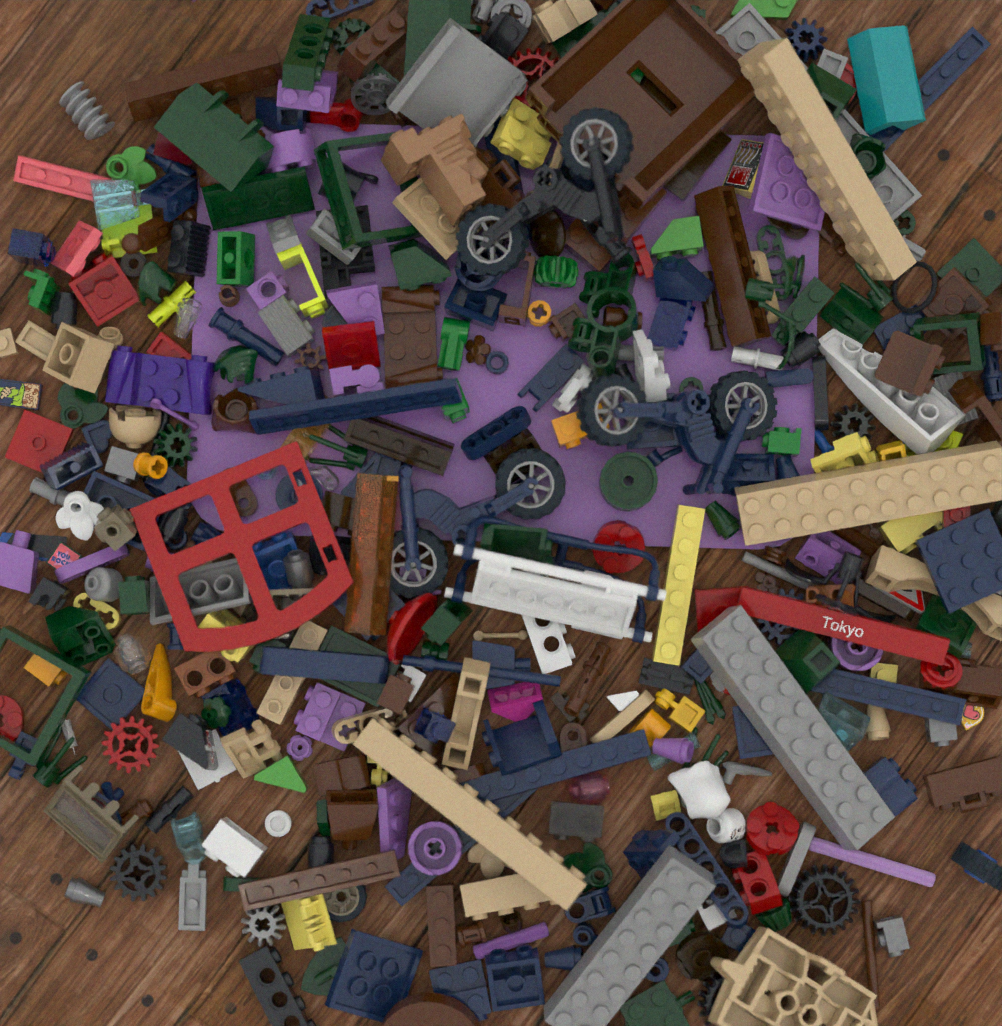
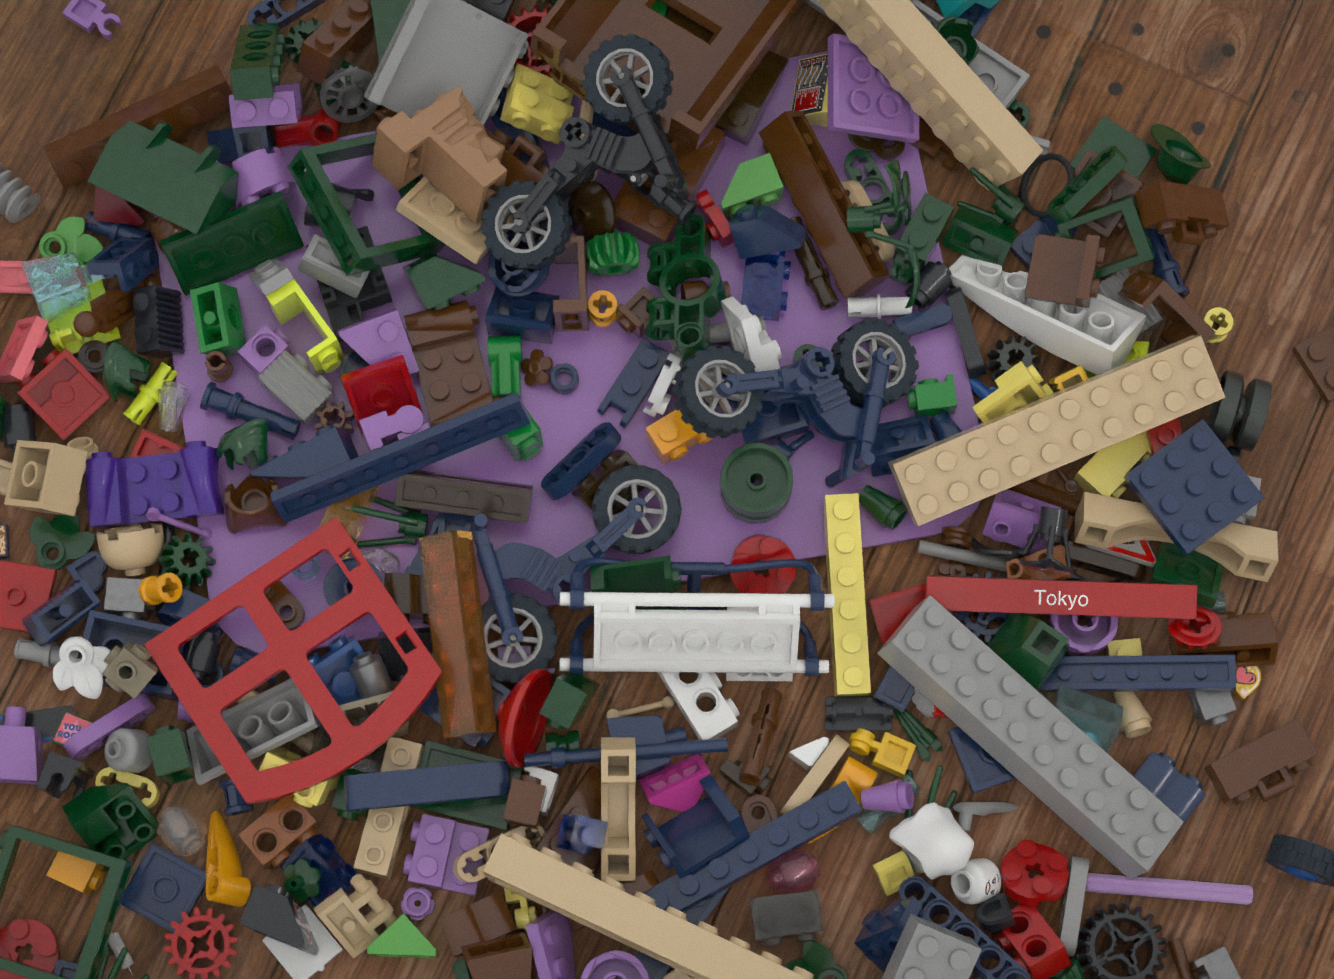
camera: 15 degrees left, 10 degrees down
none -> dark green beam [1047,146,1127,224]

